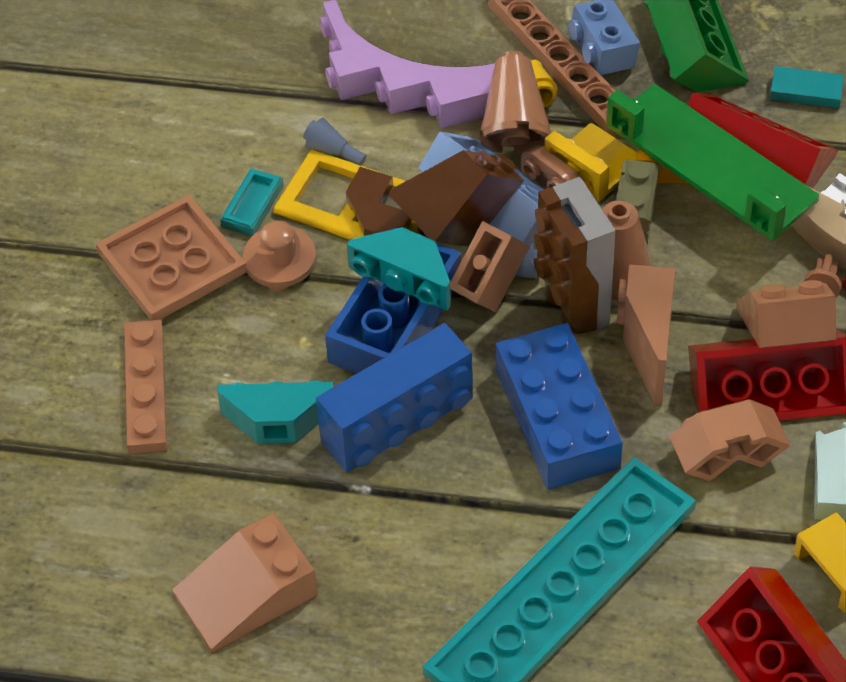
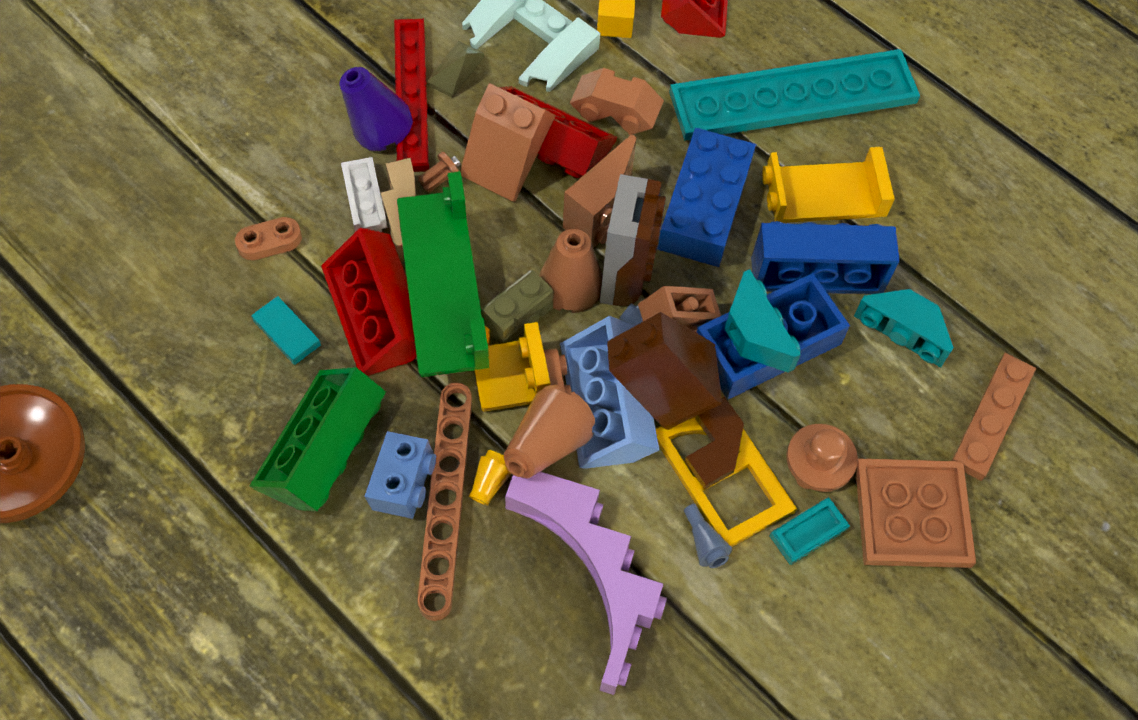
camera: 150 degrees left, 10 degrees up
nougat slope [172,512,318,653] -> none
none -> yellow panel [762,147,895,223]

